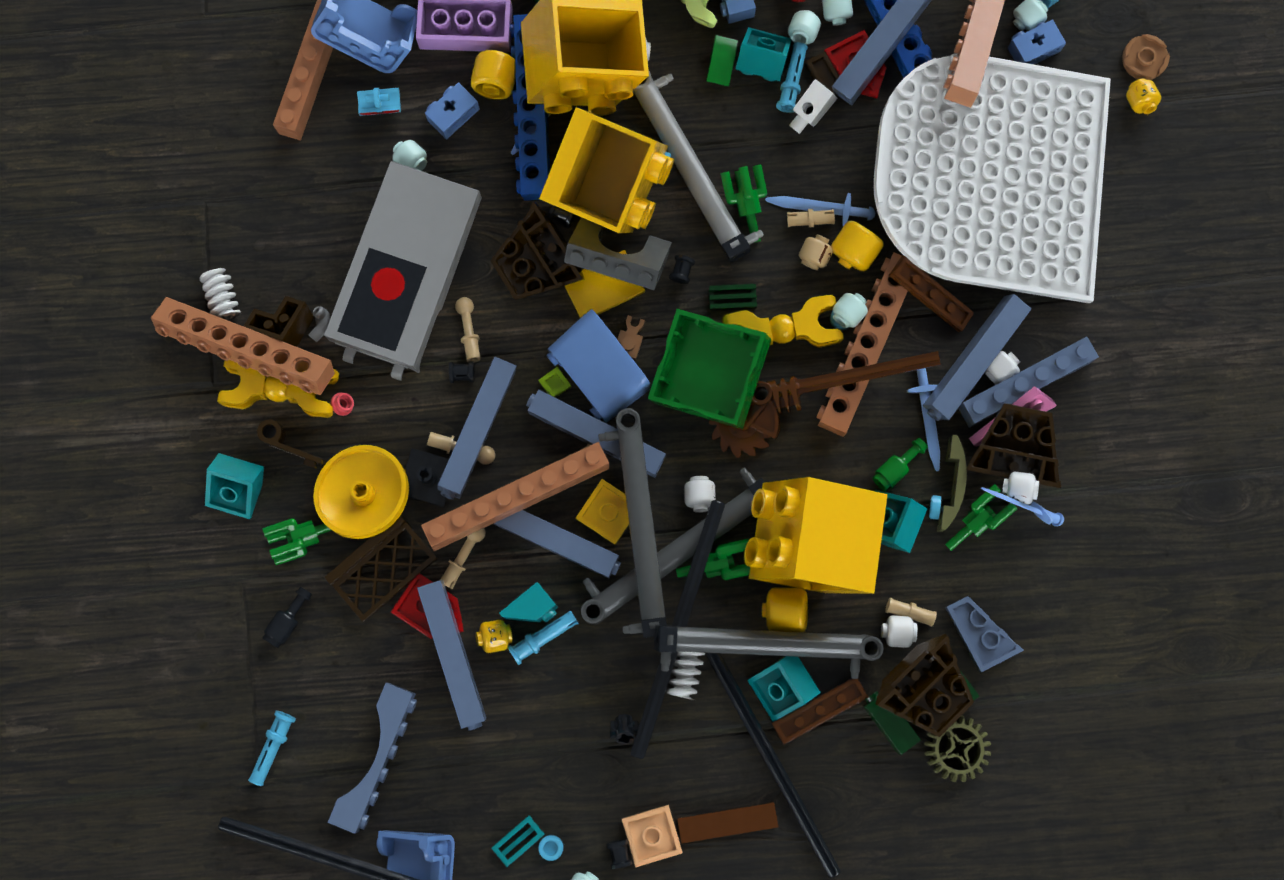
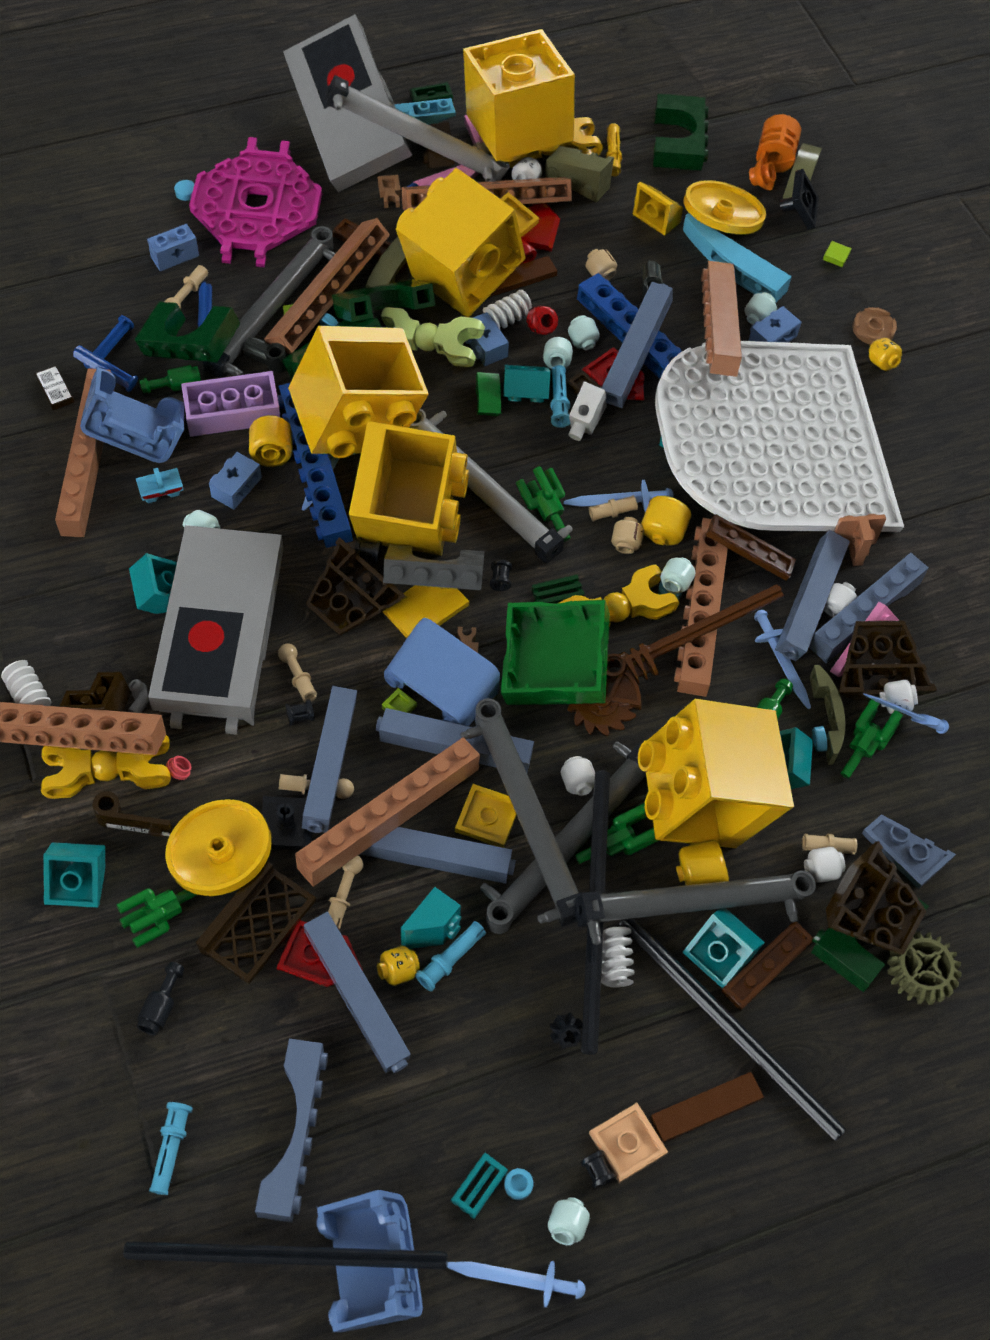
camera: 20 degrees left, 20 degrees down
none -> teal slope [129,553,177,614]
none -> nougat bracket [834,514,886,566]

